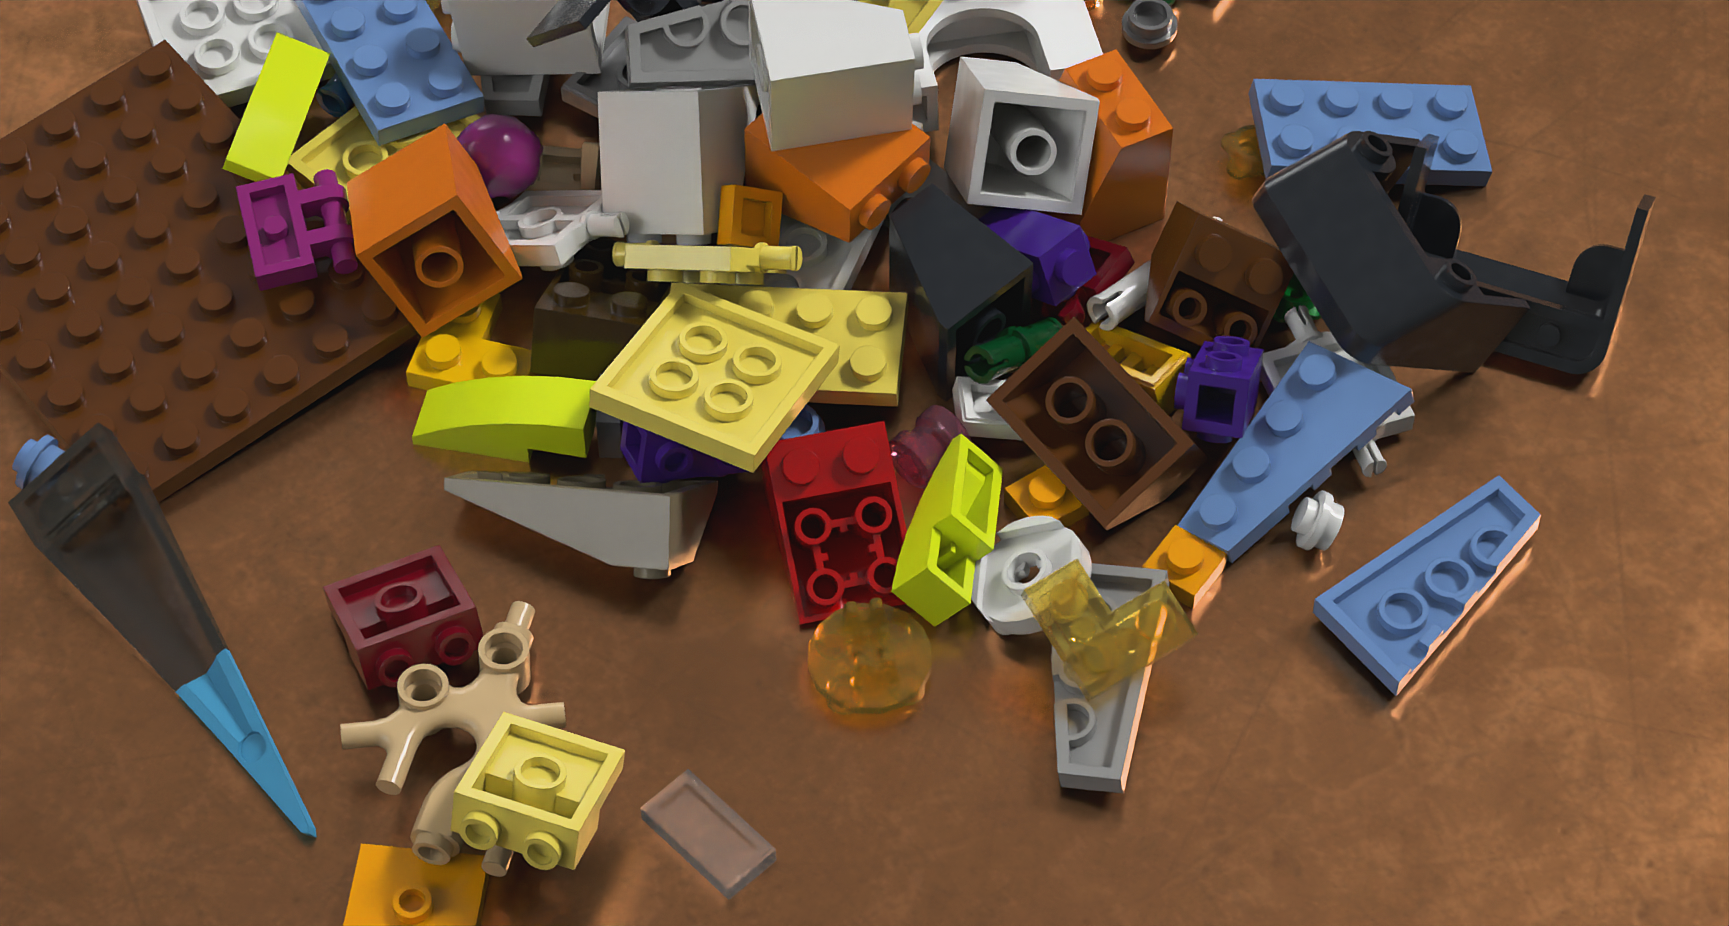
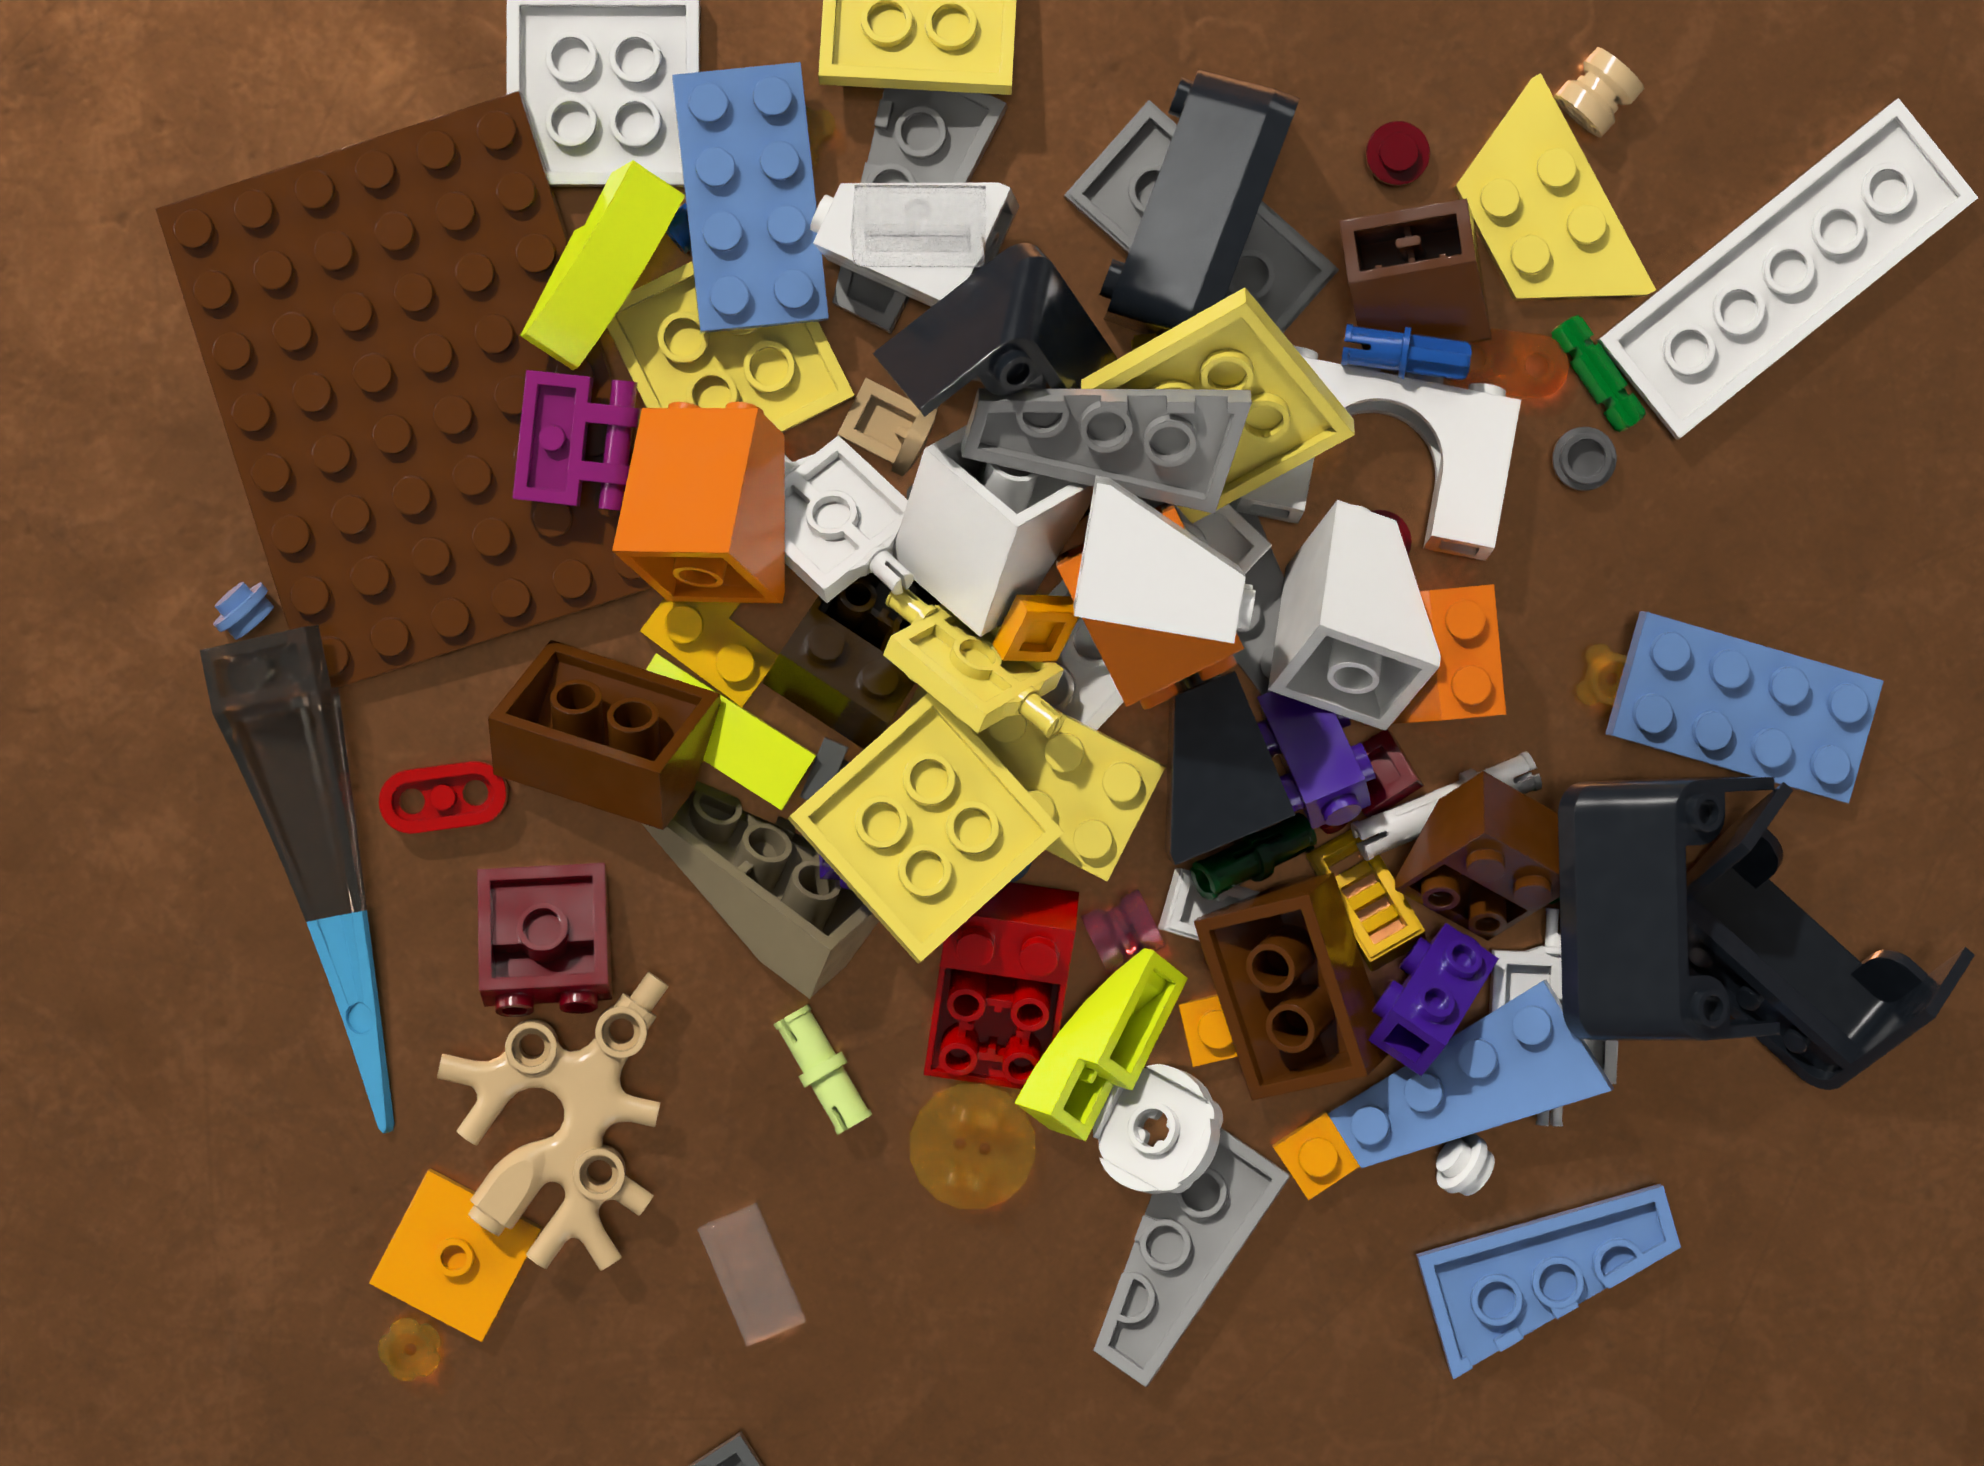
camera: 20 degrees right, 35 degrees up
light yellow plate [450,712,625,870] -> none
magenta hair [457,114,544,199] -> none
clear yellow plate [1021,559,1198,702] -> none
none -> red plate [379,761,508,834]
none -> reddish brown slope [488,640,721,830]
none -> yellowish green pin [774,1004,873,1135]

